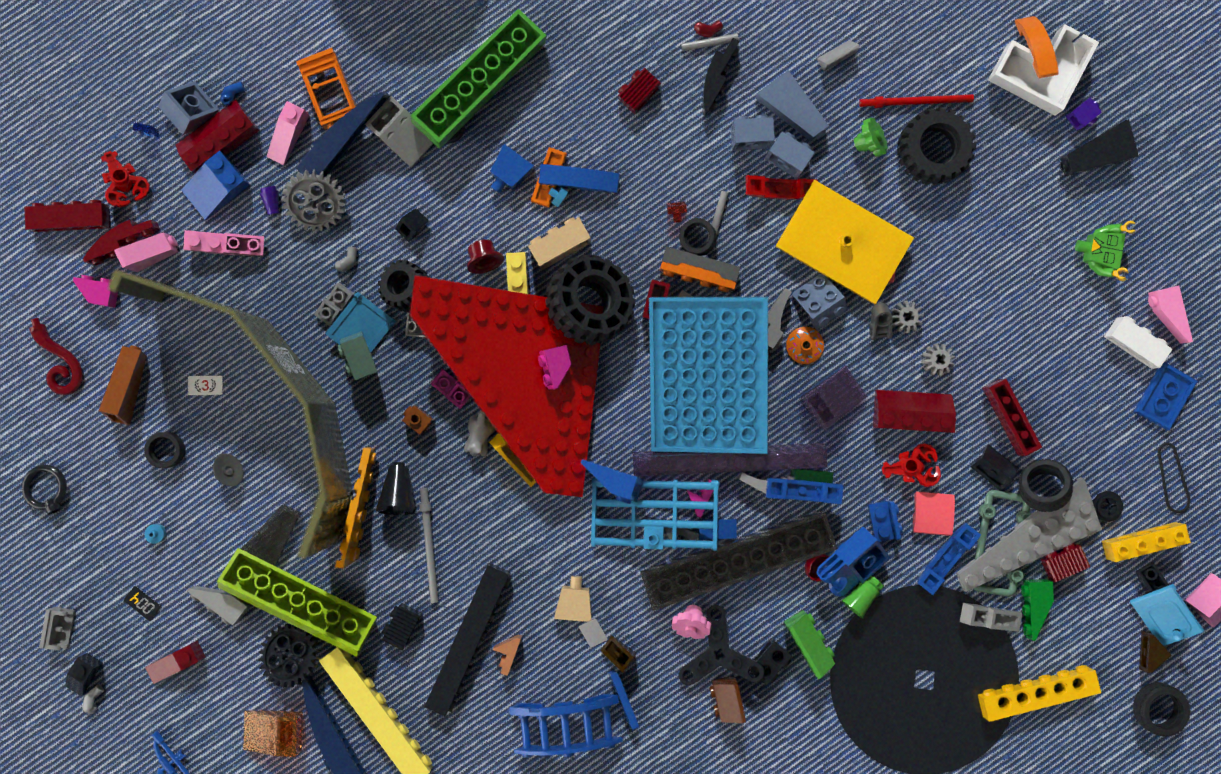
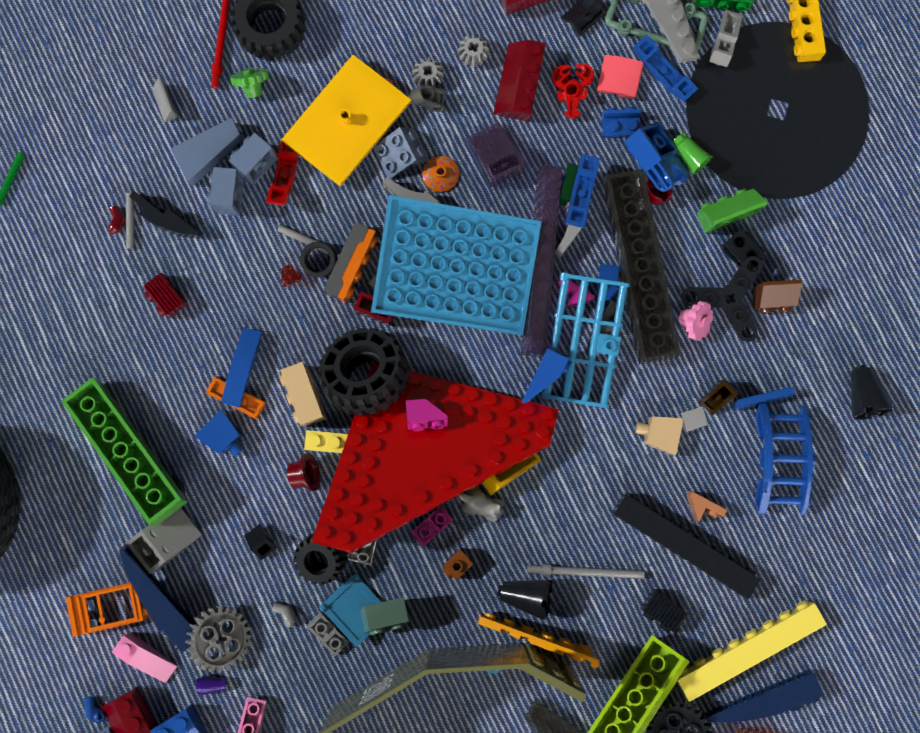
camera: 80 degrees left, 5 degrees down
dark azure tile [548,187,568,207] -> none

